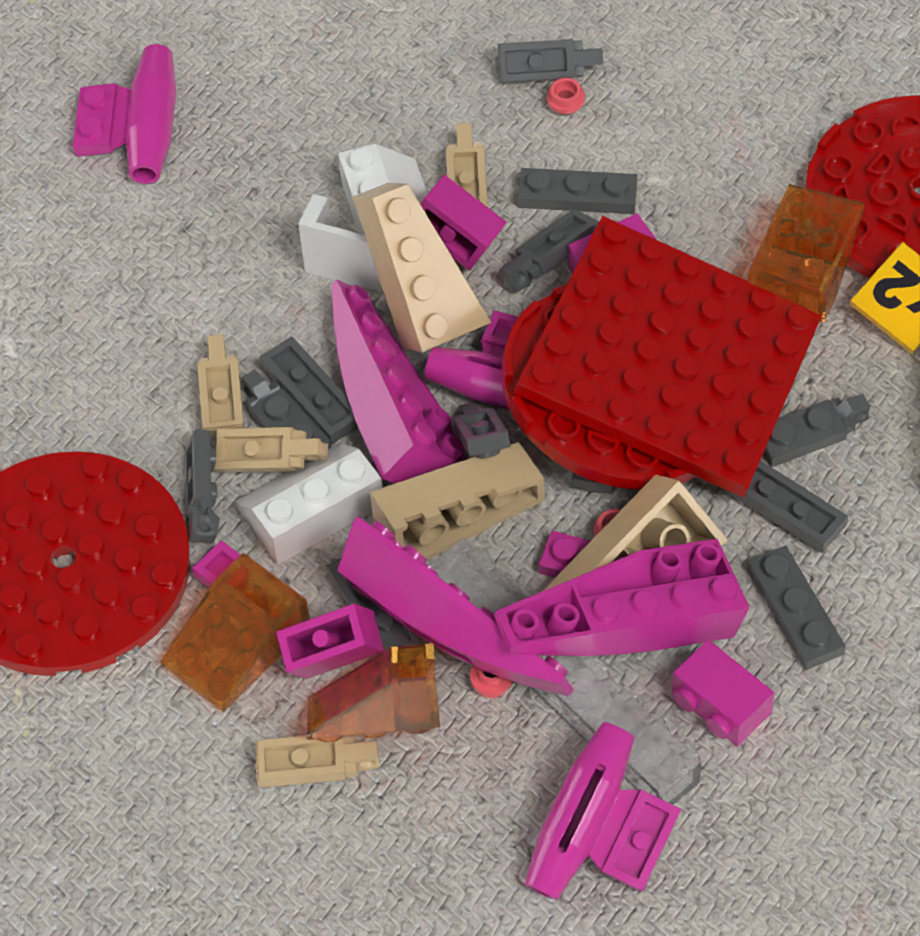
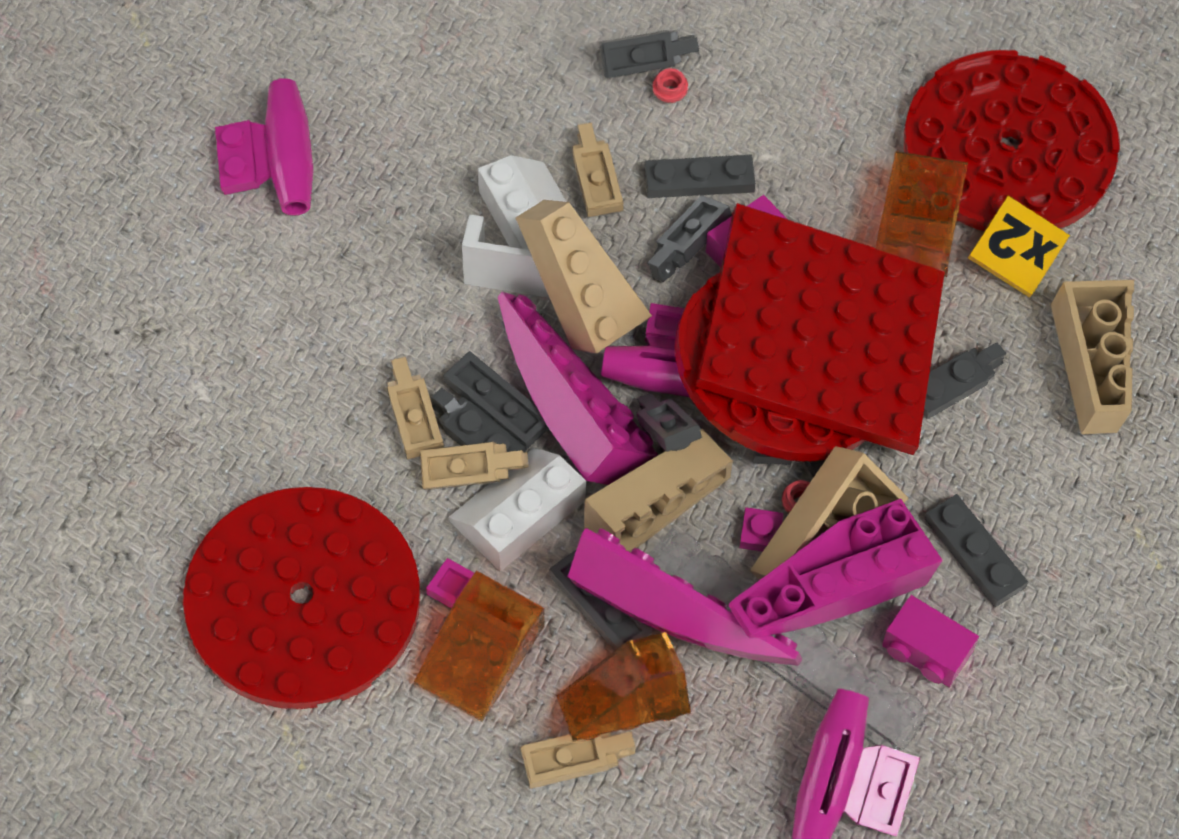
camera: 15 degrees left, 5 degrees up
dark grey hinge [184,429,220,543] -> none
dark pink brick [276,604,384,679] -> none
dark pink brick [420,174,507,271] -> none
coral plate [470,666,513,698] -> none
dark grey plate [720,460,848,553] -> none

